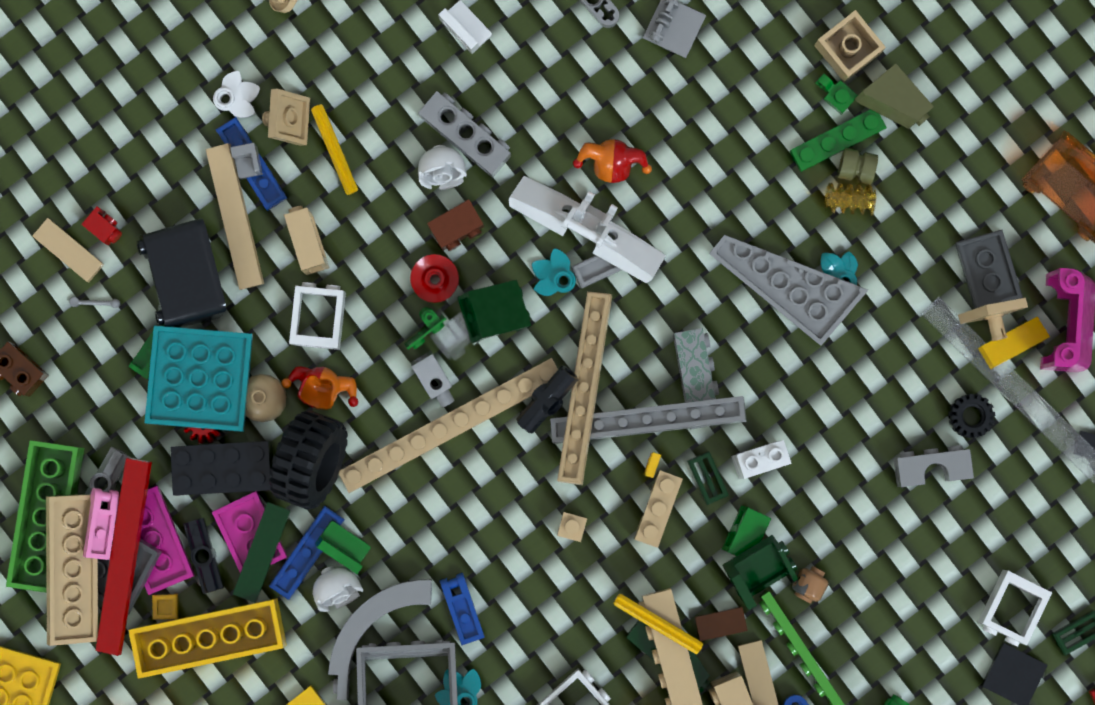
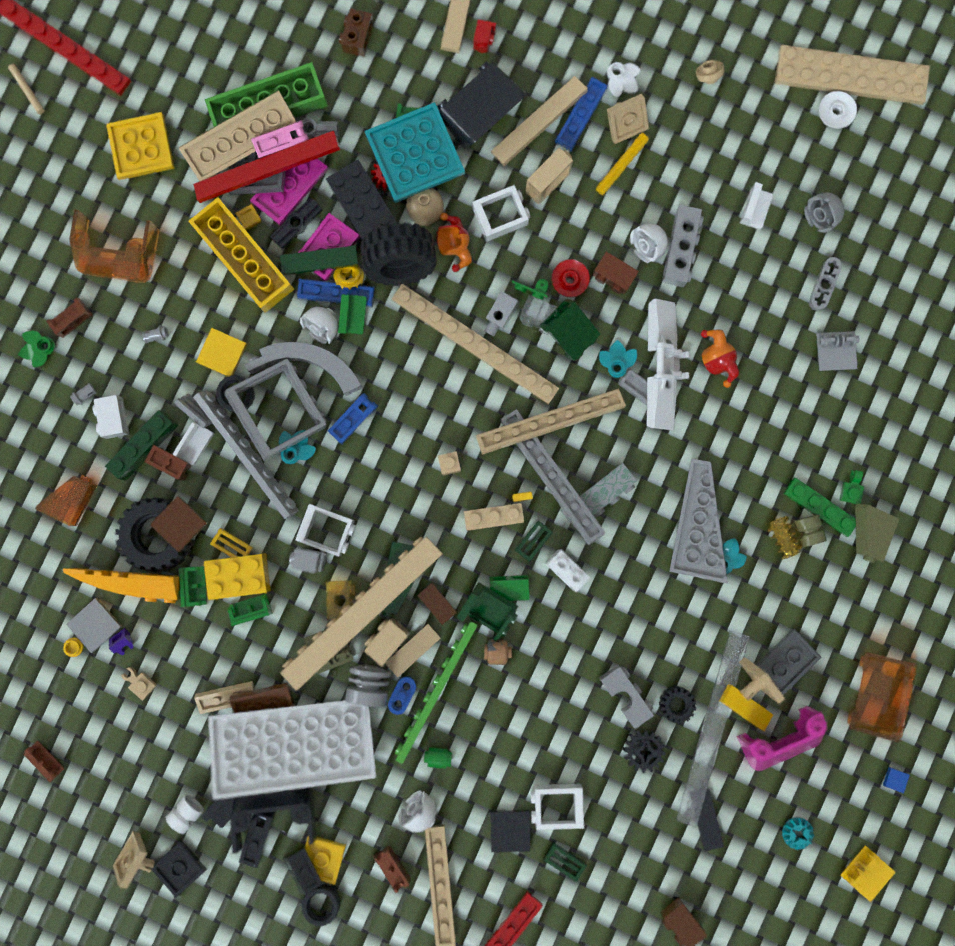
camera: 65 degrees right, 0 degrees up
light grey hinge [70,297,120,308] -> none
light grey panel [230,143,263,179] -> none
black piece [516,365,579,434] -> none
yellow axle [613,594,703,654] -> none
tan brick [814,10,886,82] -> none
none -> yellow gear [334,266,364,290]
none -> black gear [623,729,666,773]

